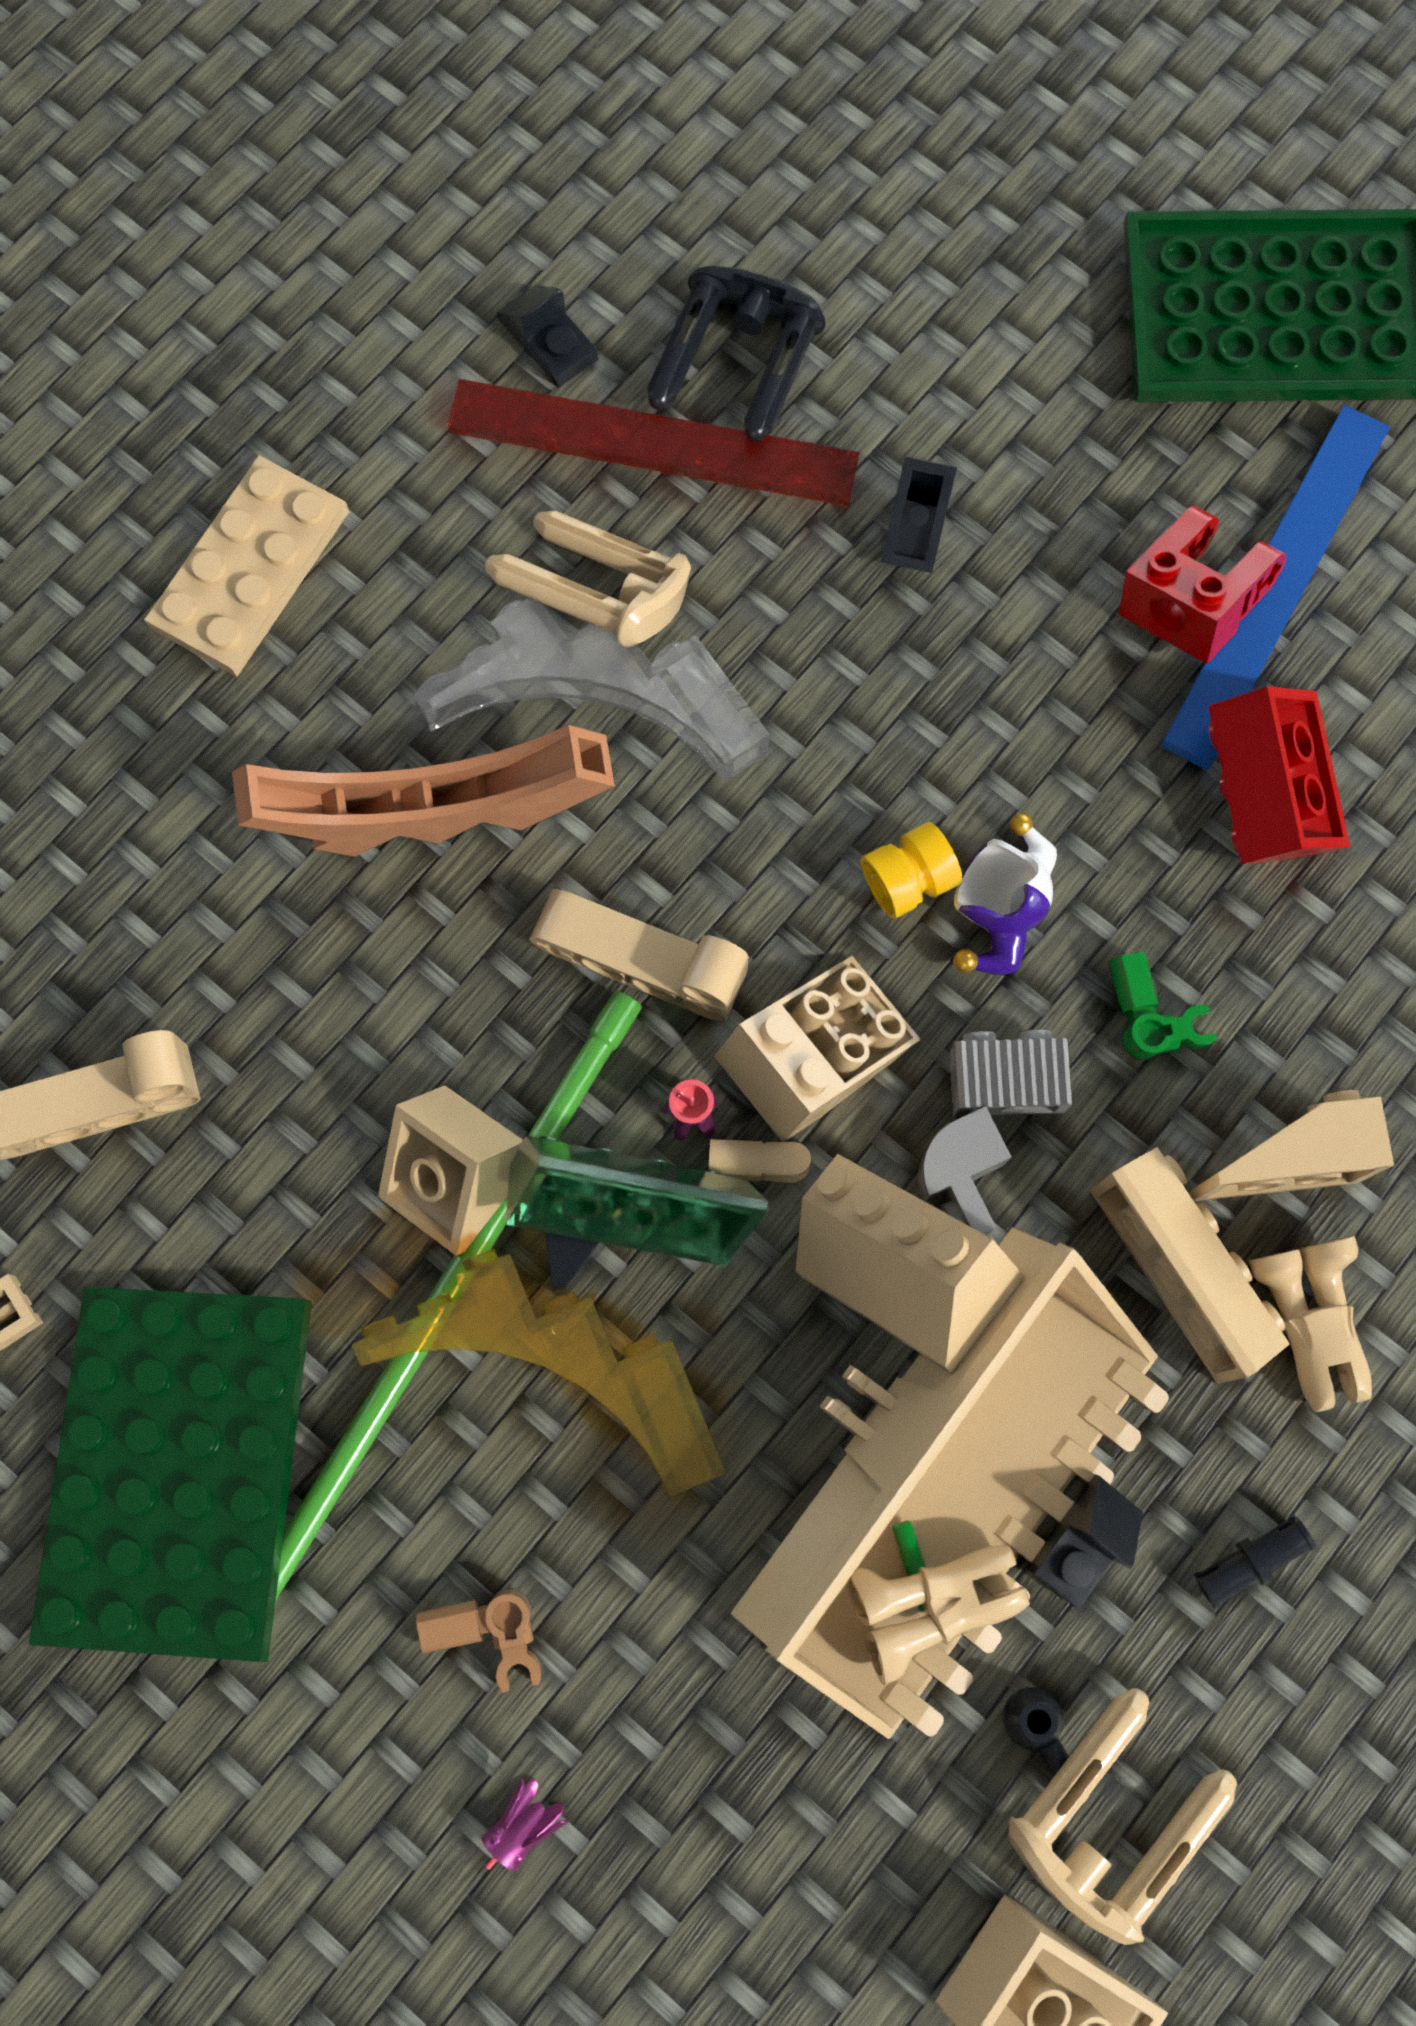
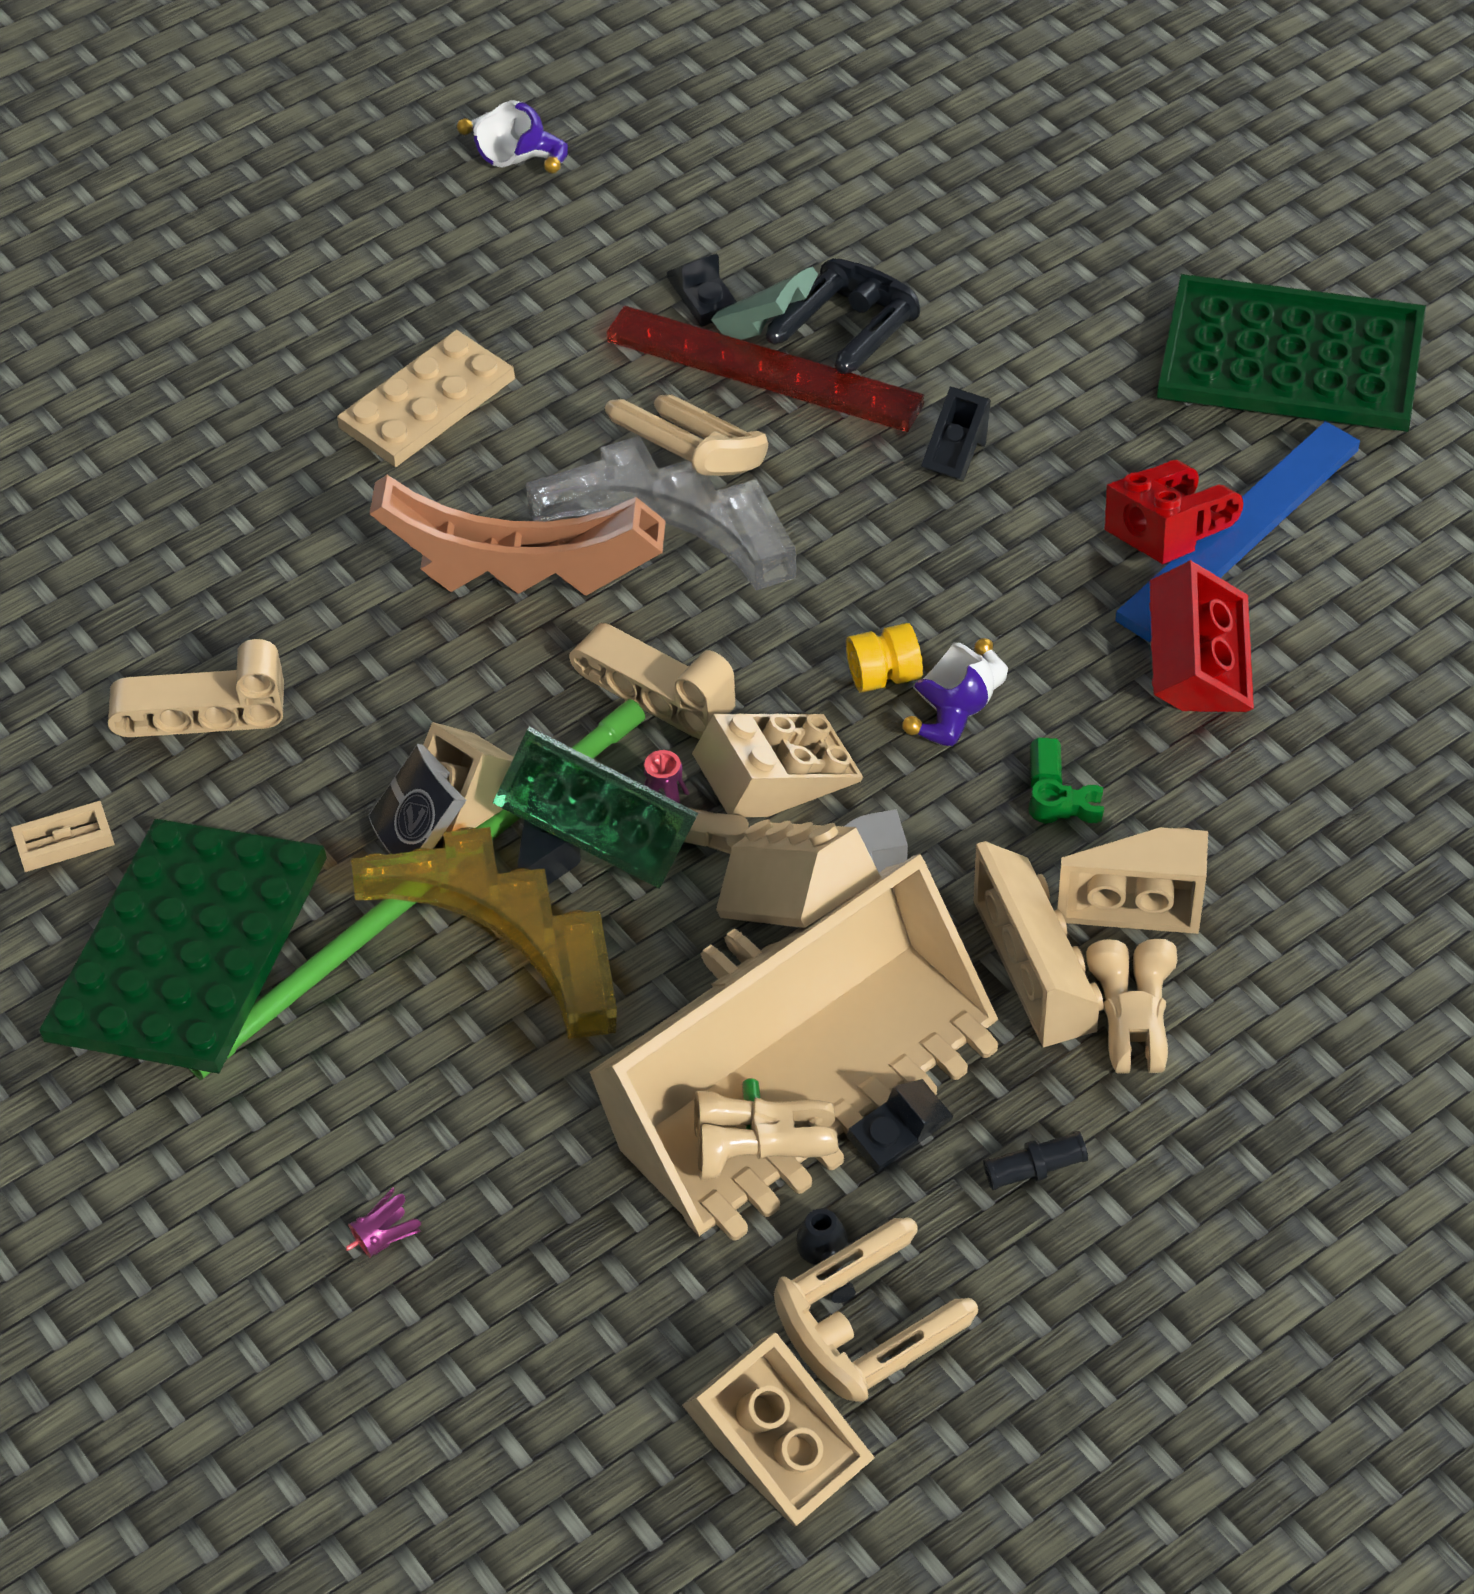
camera: 15 degrees right, 25 degrees down
medium nougat bar [416,1589,542,1693] -> none
light grey brick [949,1030,1072,1117] -> none
none -> black slope [368,744,467,873]
none -> piece [457,100,568,173]
none -> sand green slope [711,267,818,343]

